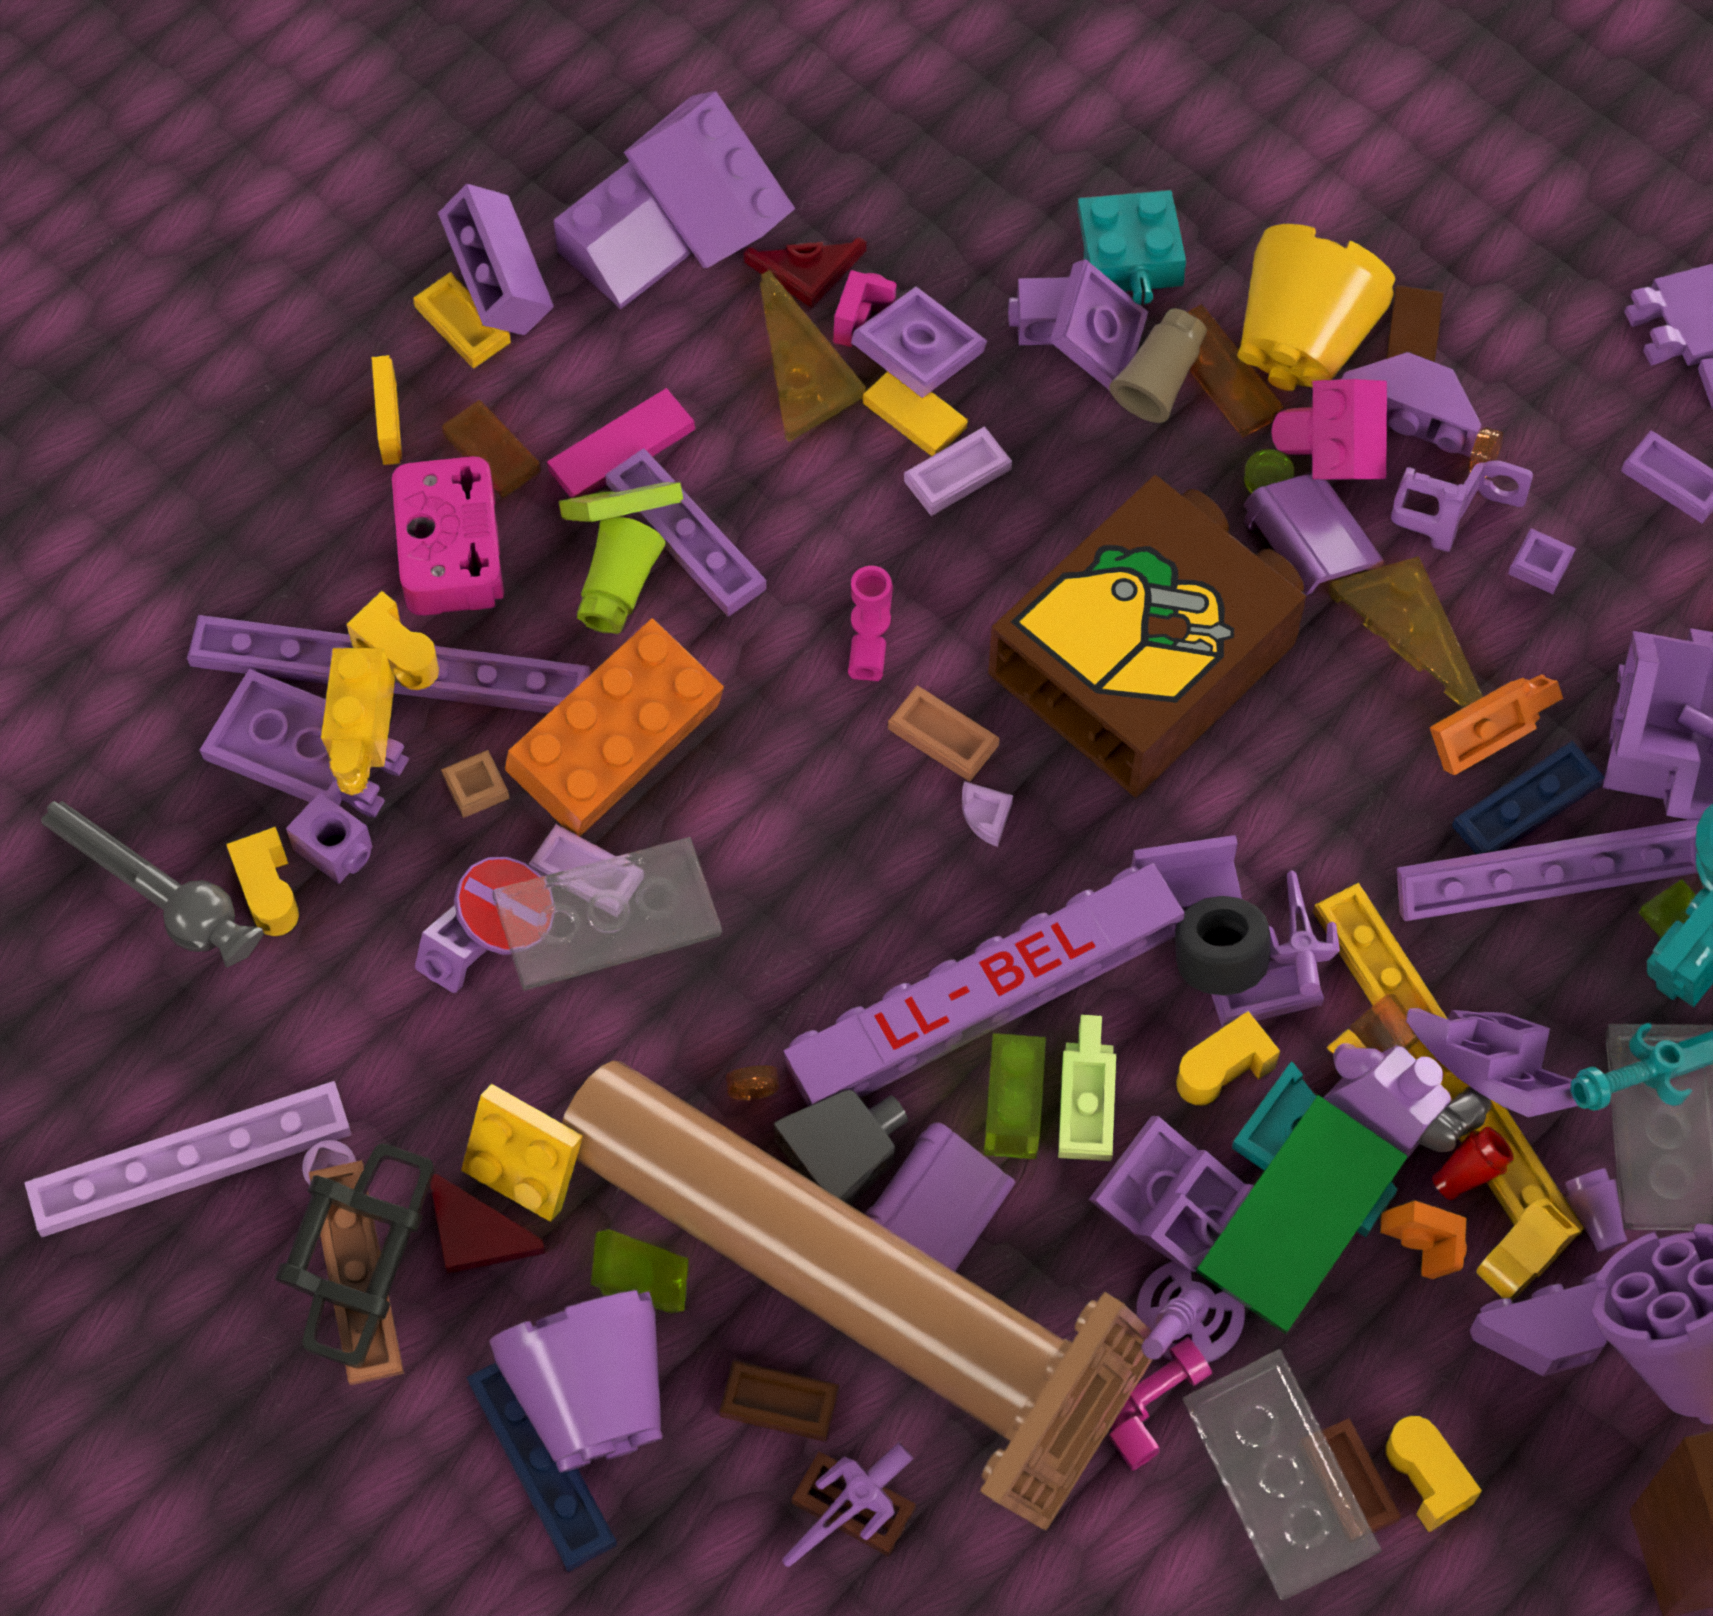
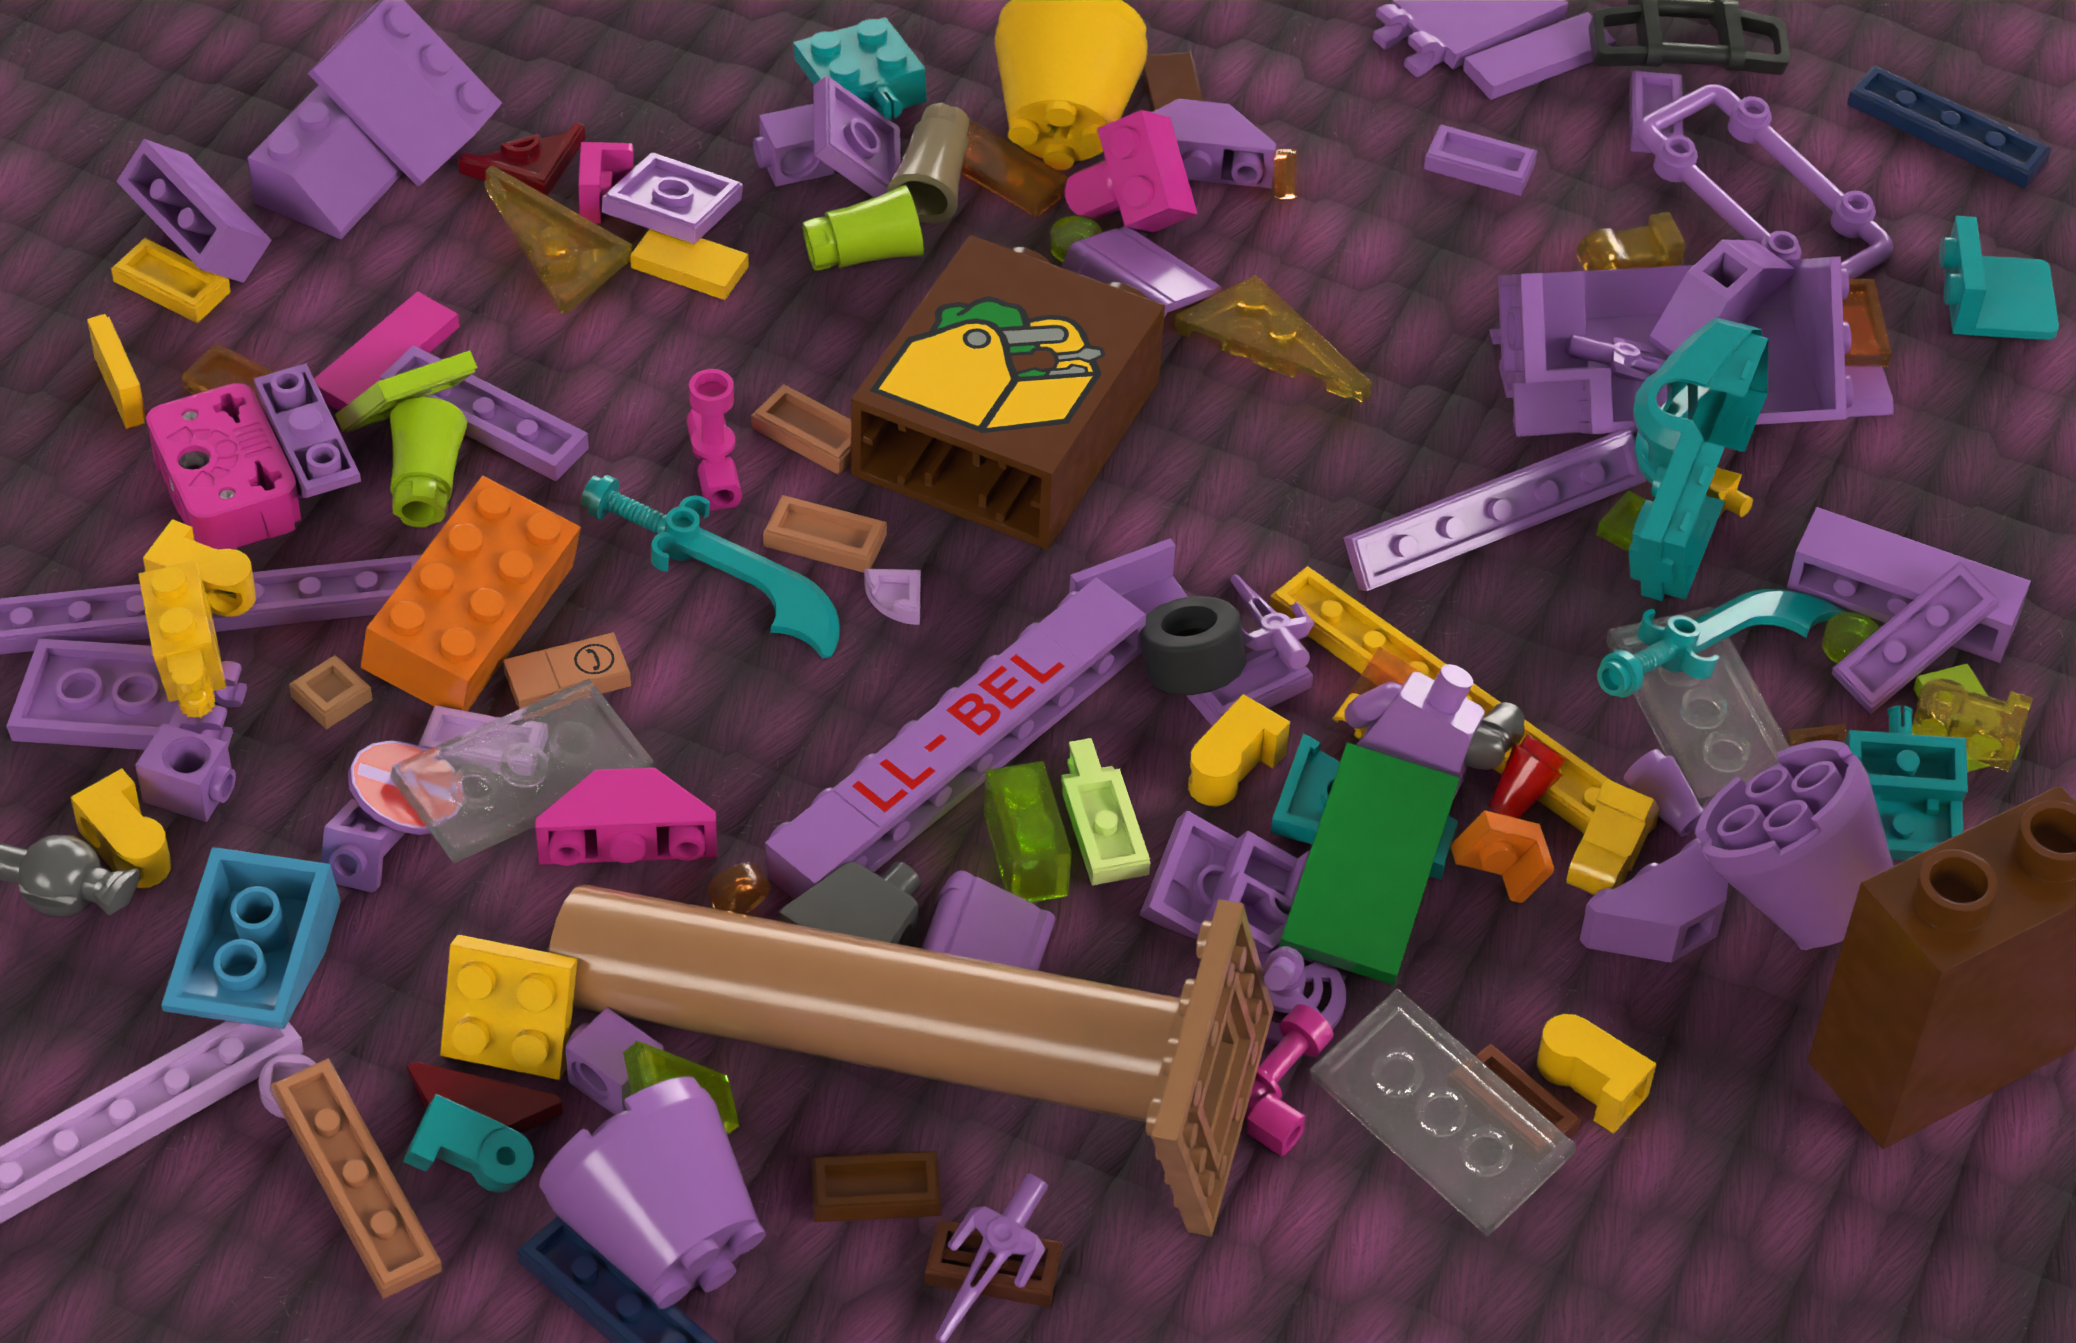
camera: 20 degrees left, 15 degrees down
pearl dark grey bar [274,1144,435,1368] -> none
lavender tile [904,426,1012,516] -> none
medium lavender piece [1391,461,1533,552] -> none
medium lavender slope [1406,1008,1578,1117] -> none
orange hinge [1429,674,1563,776] -> none
dark blue tile [1452,740,1605,855] -> none
medium lavender tile [1508,528,1576,594] -> none
none -> dark azure slope [161,847,341,1029]
none -> medium lavender slope [254,363,361,498]
none -> teal leg [403,1094,534,1193]
none -> nougat tile [503,632,631,714]
none -> dark pink slope [536,767,718,866]
none -> medium lavender brick [565,1007,665,1115]
none -> teal sword [581,475,840,659]
none -> nougat tile [751,384,851,475]
none -> lime plant [802,184,924,270]

